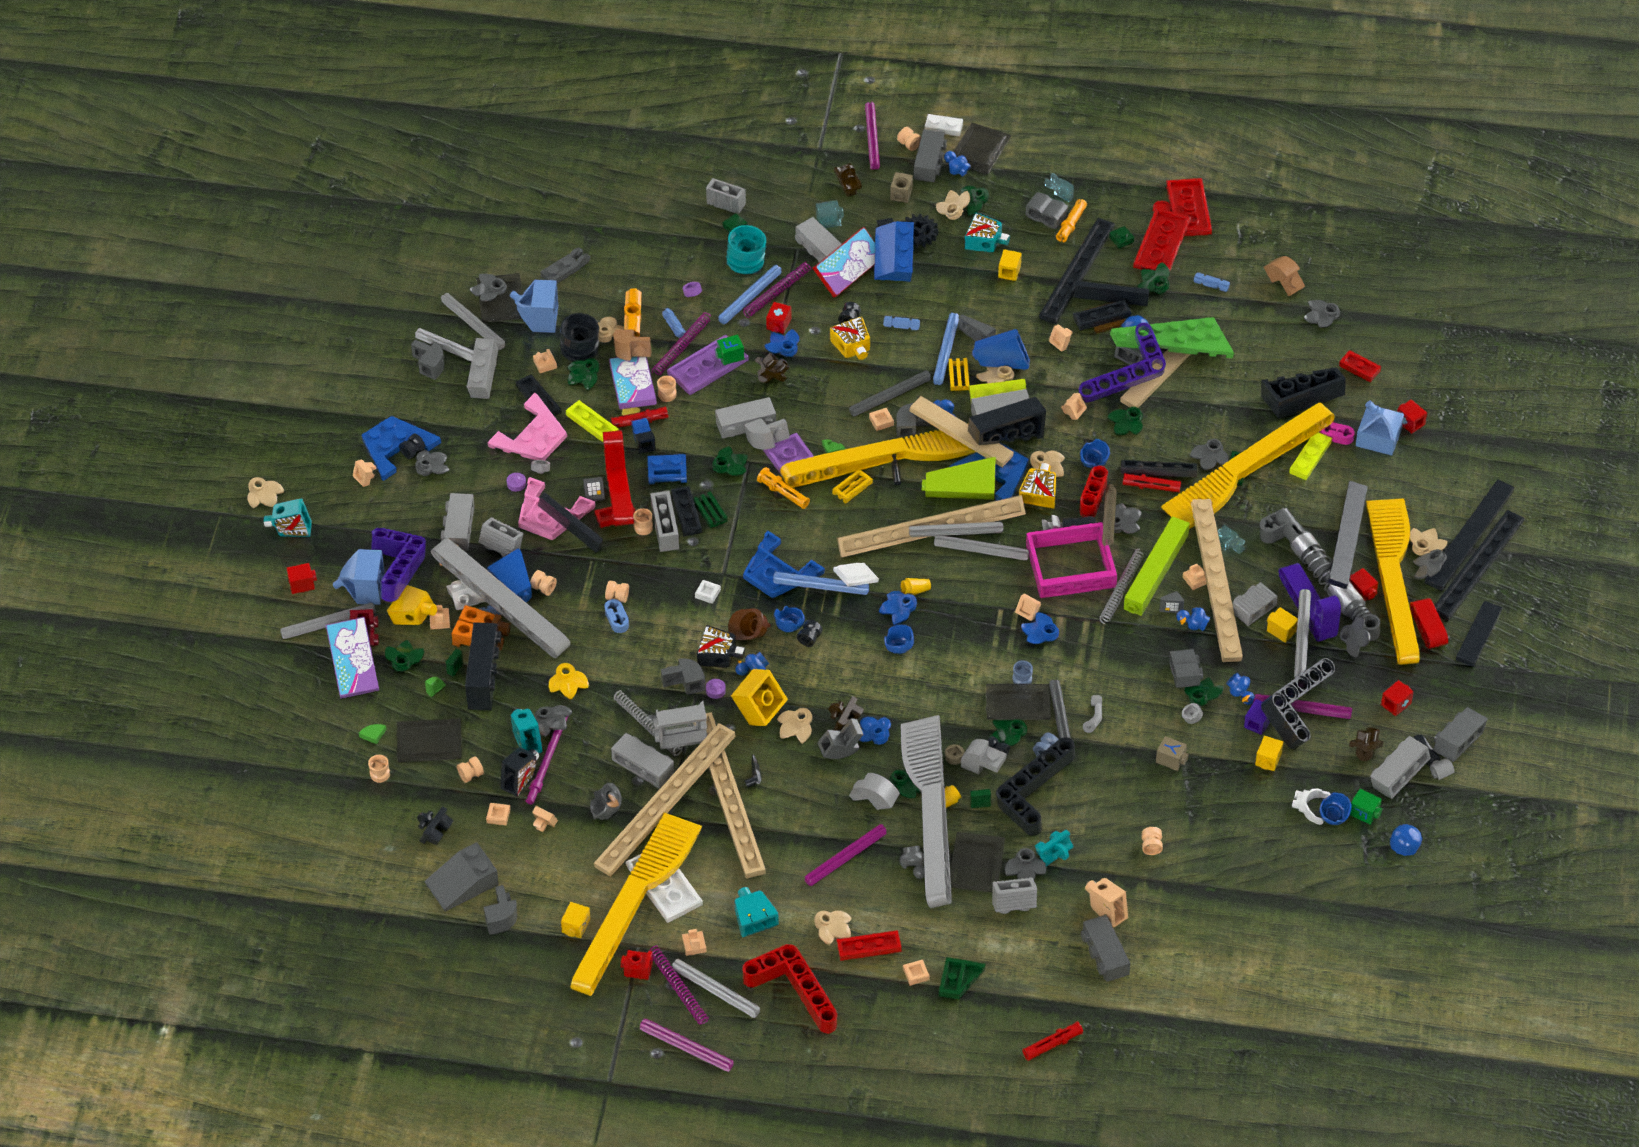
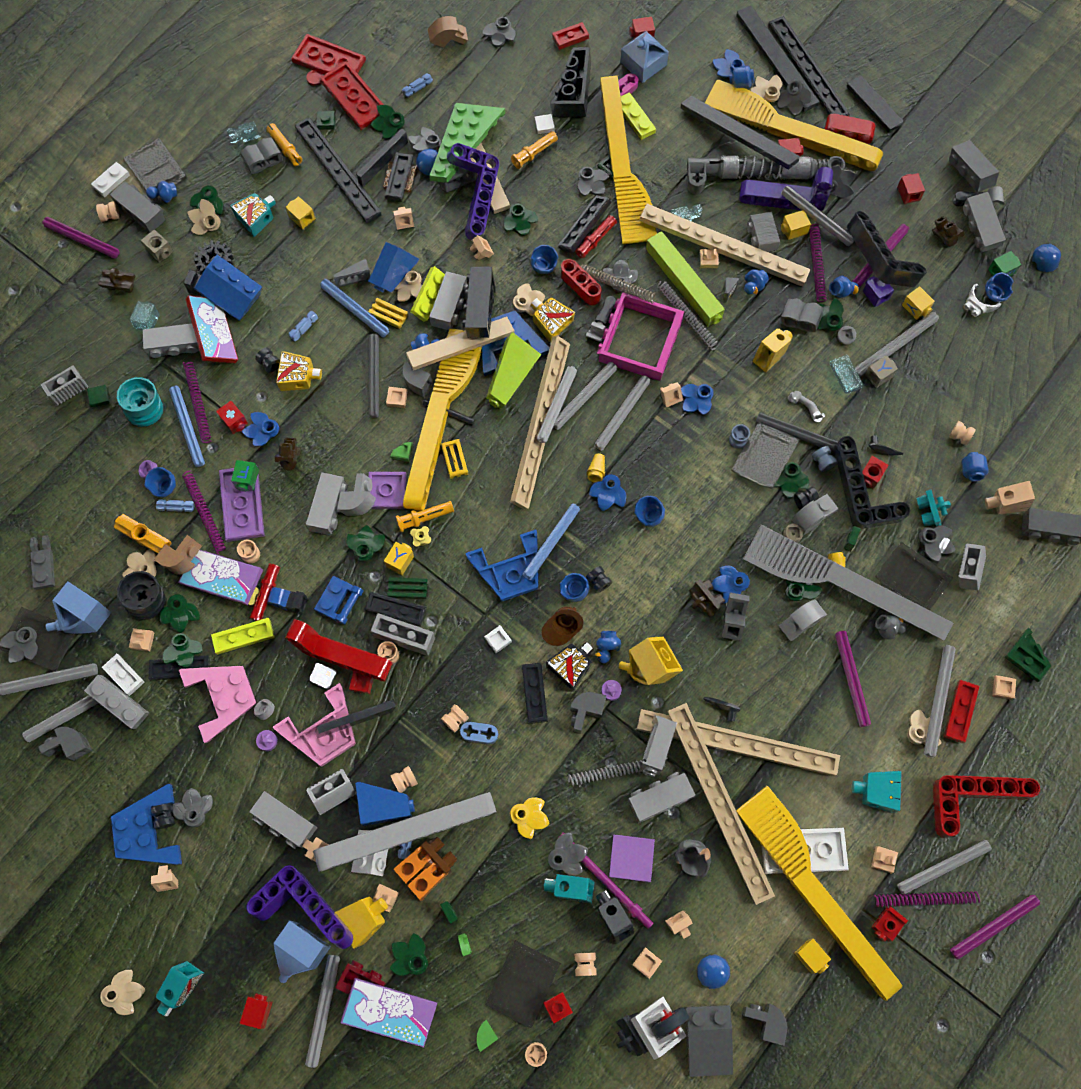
camera: 60 degrees left, 20 degrees up
black wedge [465,622,501,711] -> none
tan plate [777,708,813,744] -> none
white piece [833,563,879,587] -> none
none -> white plate [102,654,144,696]
none -> blue hair [145,467,176,498]
none -> dark green plate [163,633,203,668]
none -> yellow brick [384,542,414,576]
none -> plate [408,127,441,151]
none -> light yellow plate [410,526,431,547]
none -> light orange pin [511,131,558,169]
none -> black tile [522,663,548,724]
none -> white tile [535,114,555,134]
none -> red brick [544,992,573,1023]
none -> light grey axle [595,376,650,451]
none -> medium lavender tile [609,835,655,882]
none -> white plate [631,997,689,1060]
none -> blue hair [697,954,731,989]
none -> plate [712,49,745,77]
none -> blue head [729,66,755,89]
none -> yellow torso [752,329,793,372]
none -> magenta piece [809,223,827,302]
none -> clear light blue plate [830,355,863,395]
none -> light grey axle [853,312,939,377]
none -> red brick [862,456,888,490]
none -> black bar [868,435,903,455]
none -> light grey axle [924,645,956,758]
none -> blue head [961,452,989,481]

